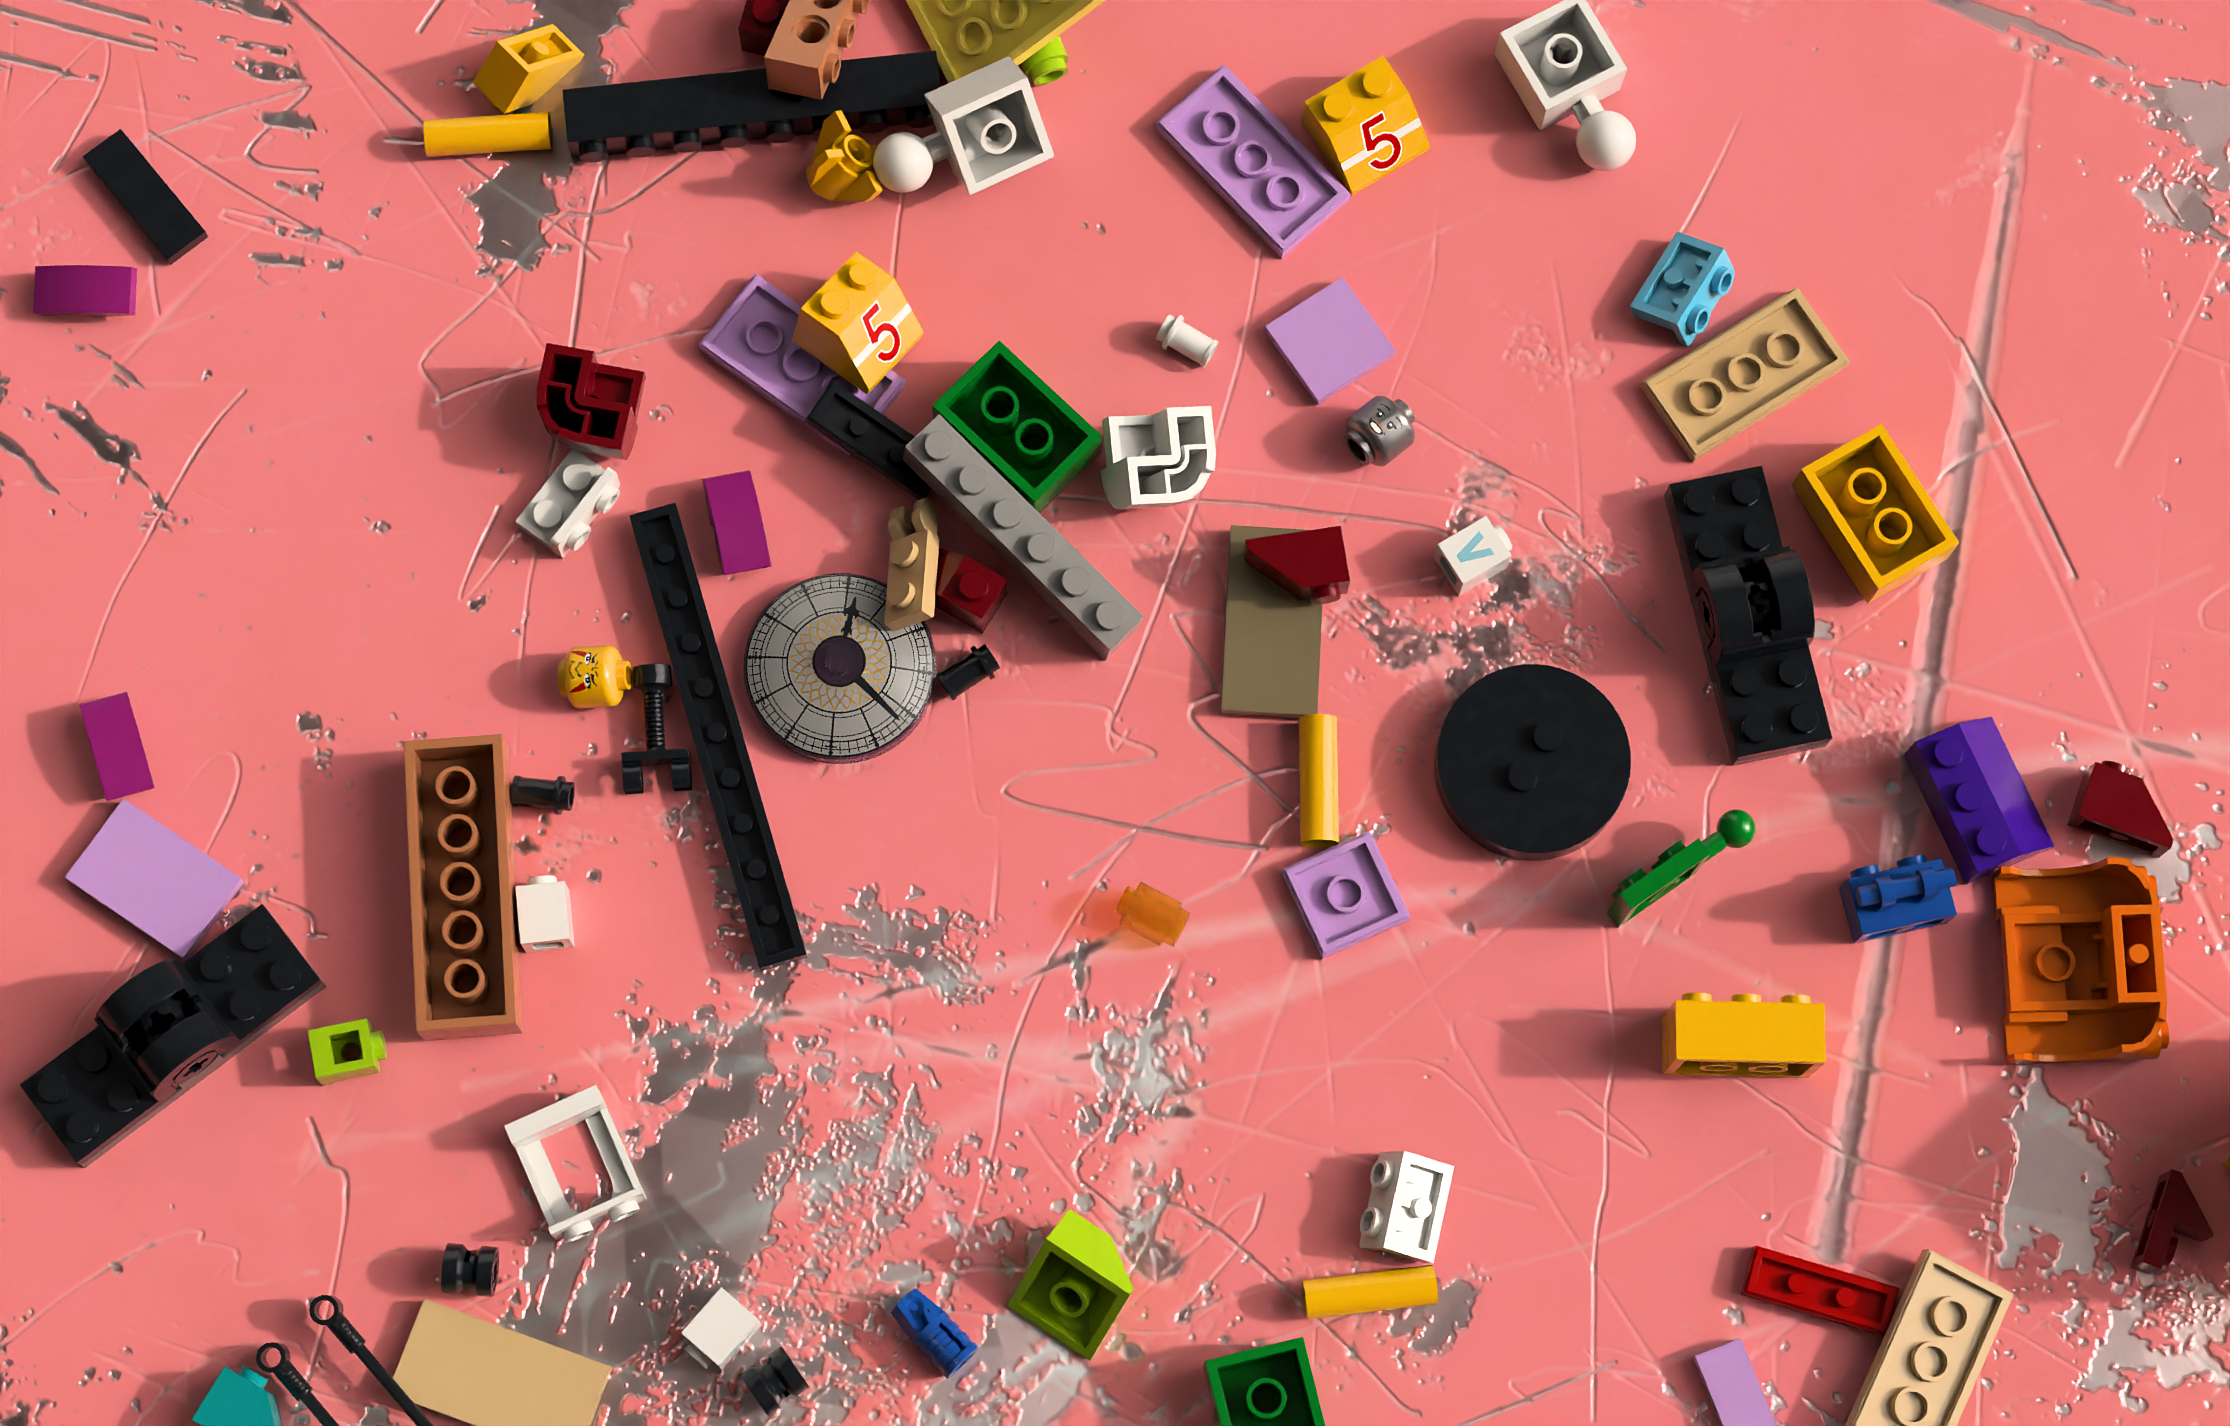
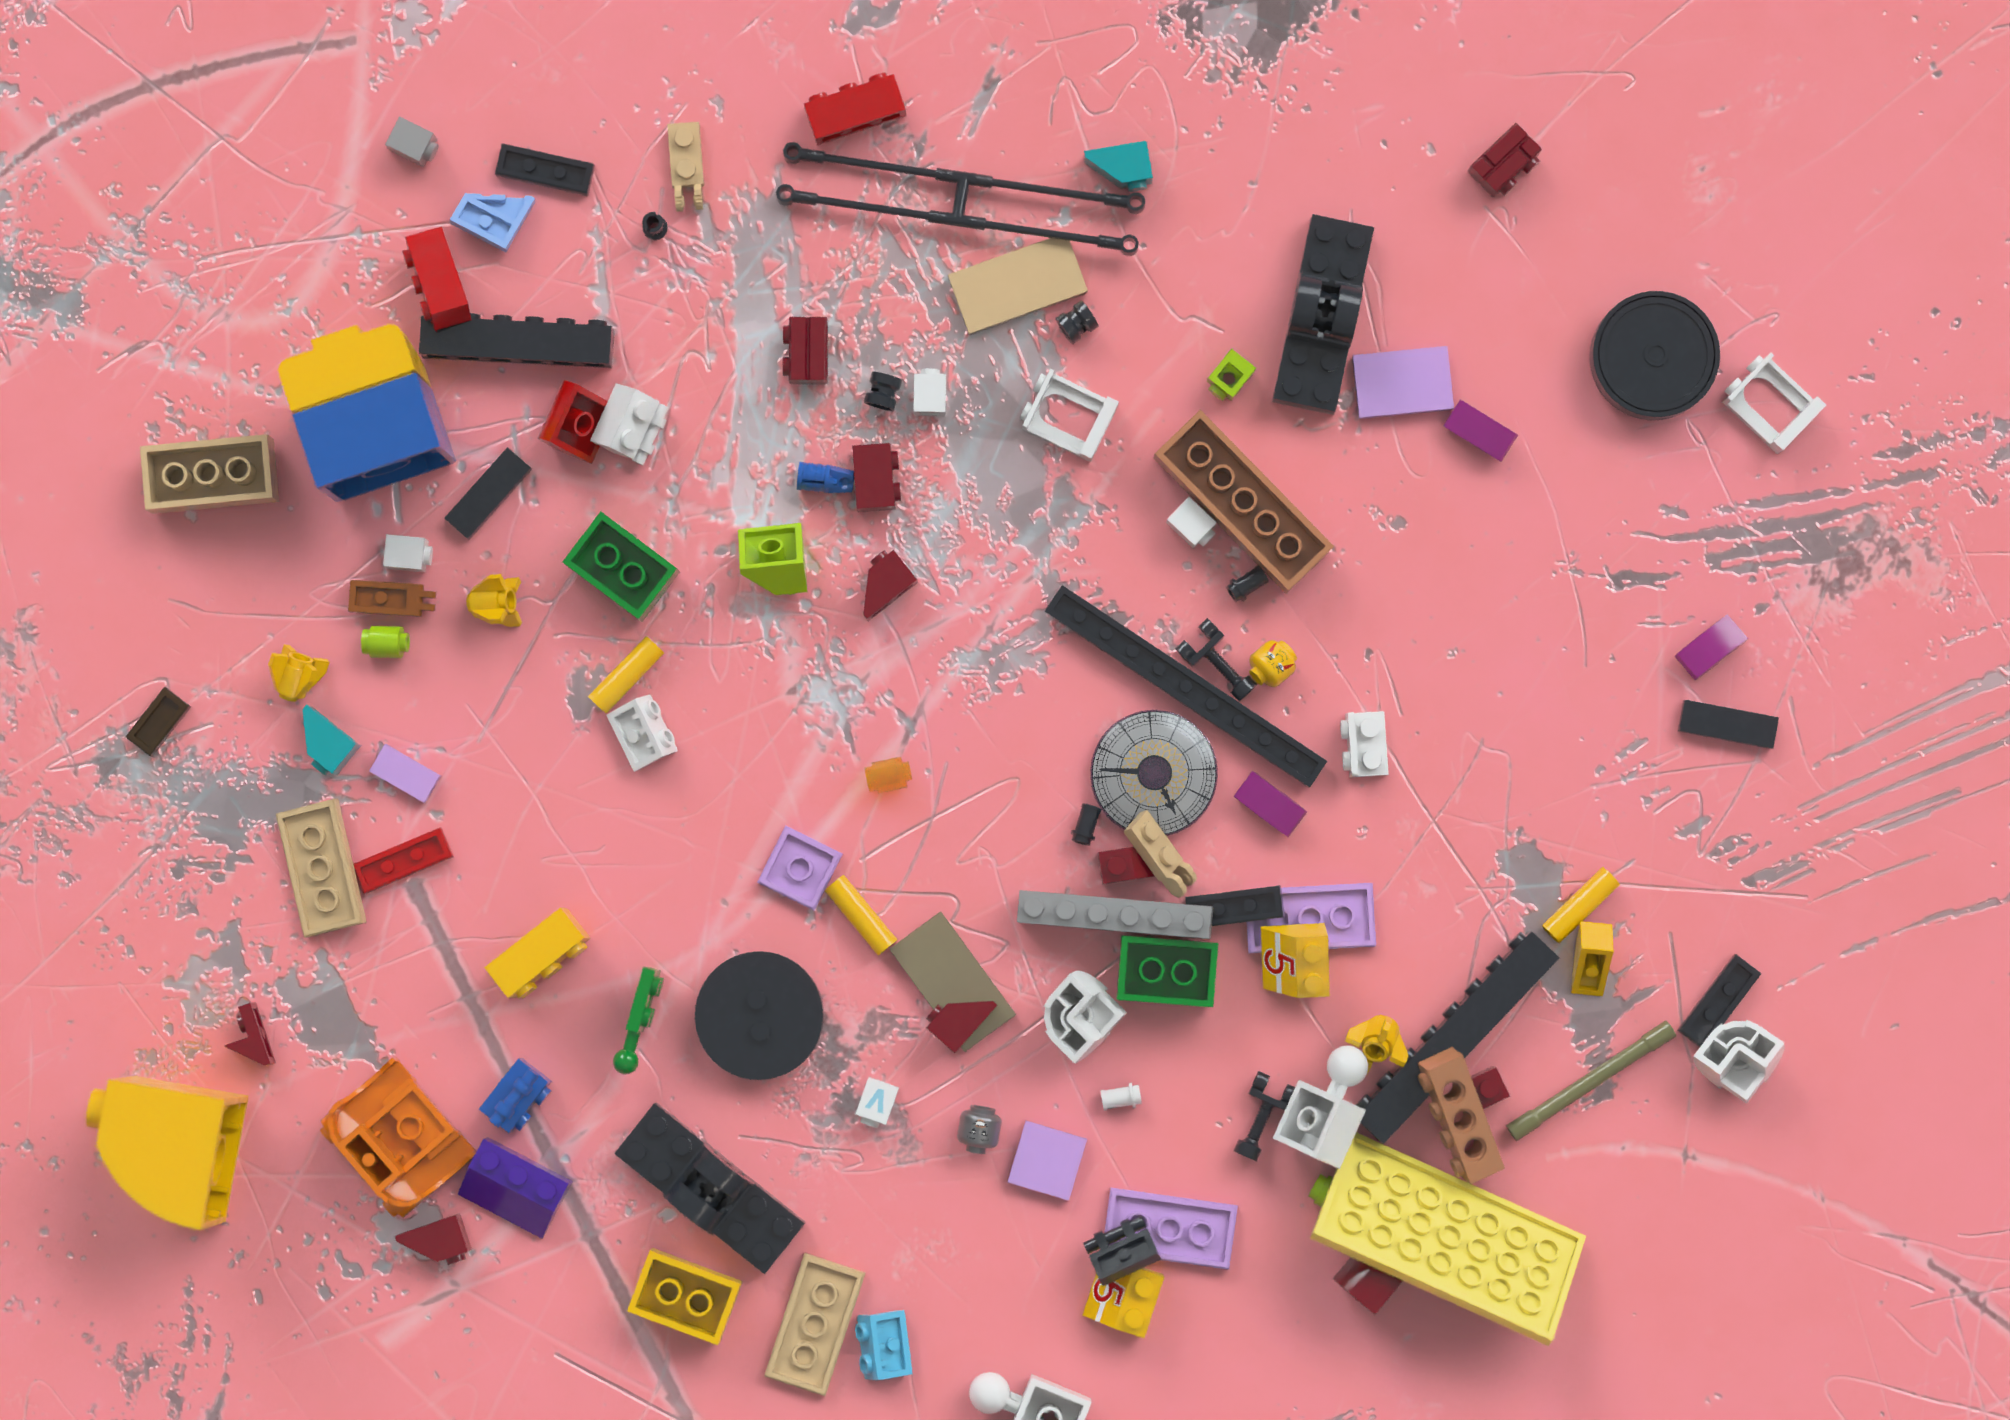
camera: 145 degrees right, 10 degrees up
dark red brick [536,343,646,460] -> none
none -> dark red brick [852,443,901,512]
none -> dark red slope [863,550,918,621]
none -> black plate [1083,1216,1161,1286]
none -> black bar [1234,1071,1295,1161]

